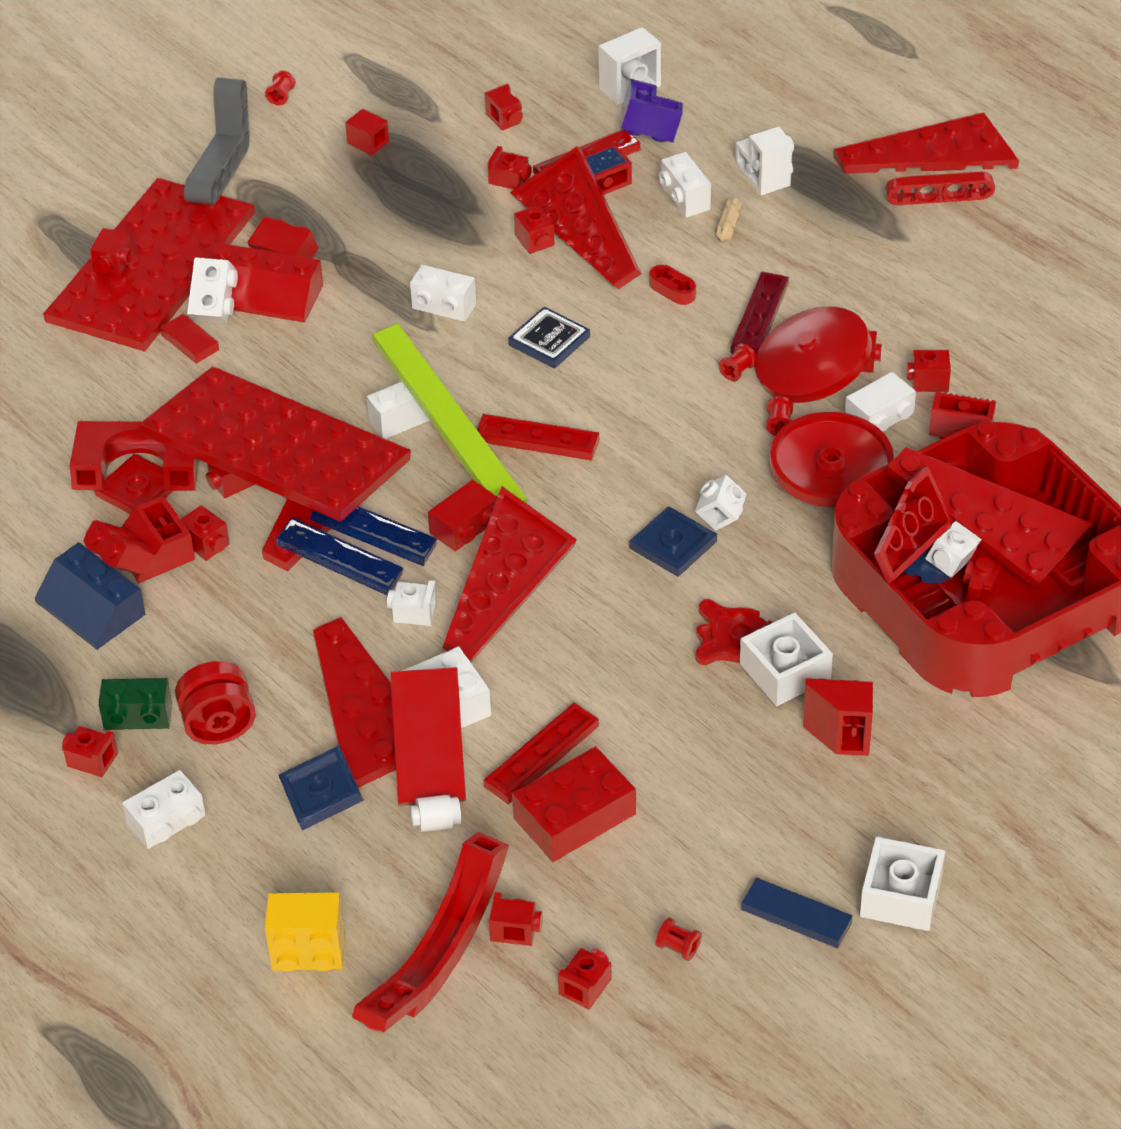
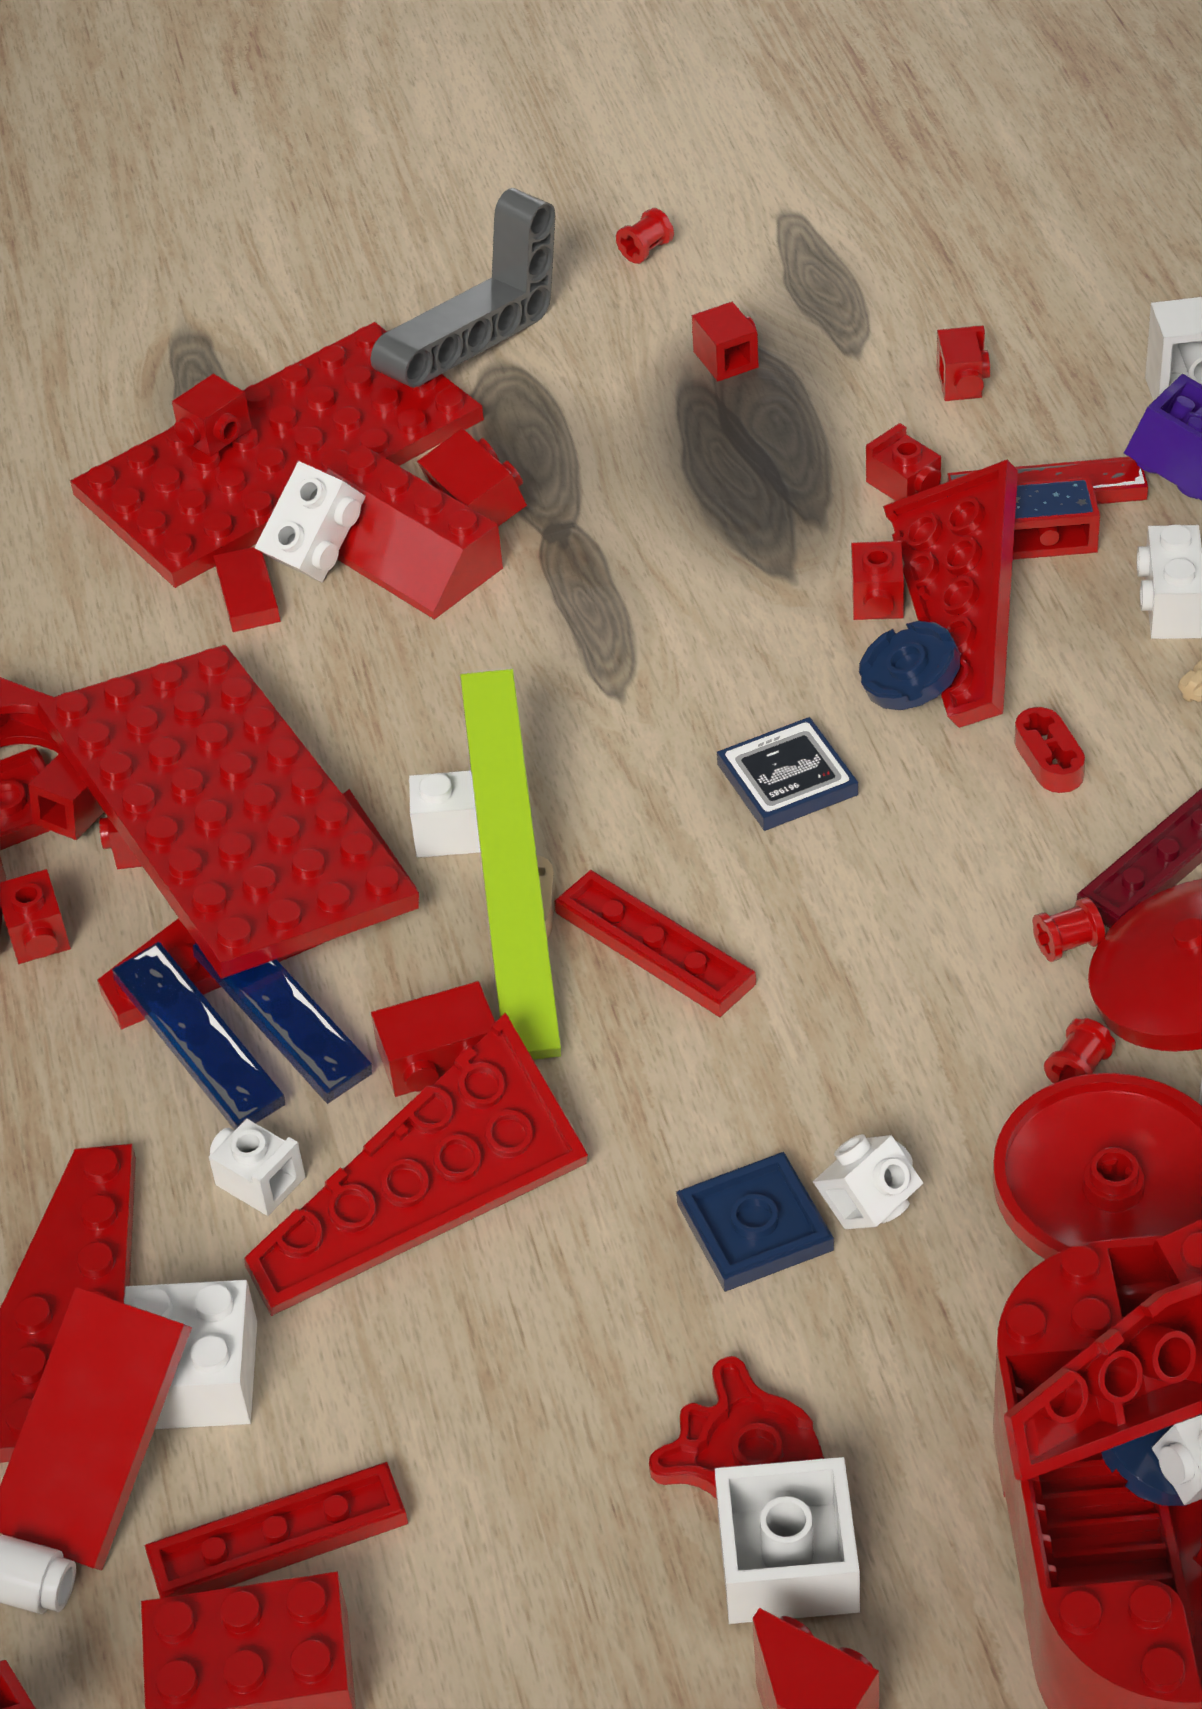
camera: 30 degrees right, 0 degrees up
white brick [410,265,476,322] -> none
none -> dark blue tile [859,621,960,710]

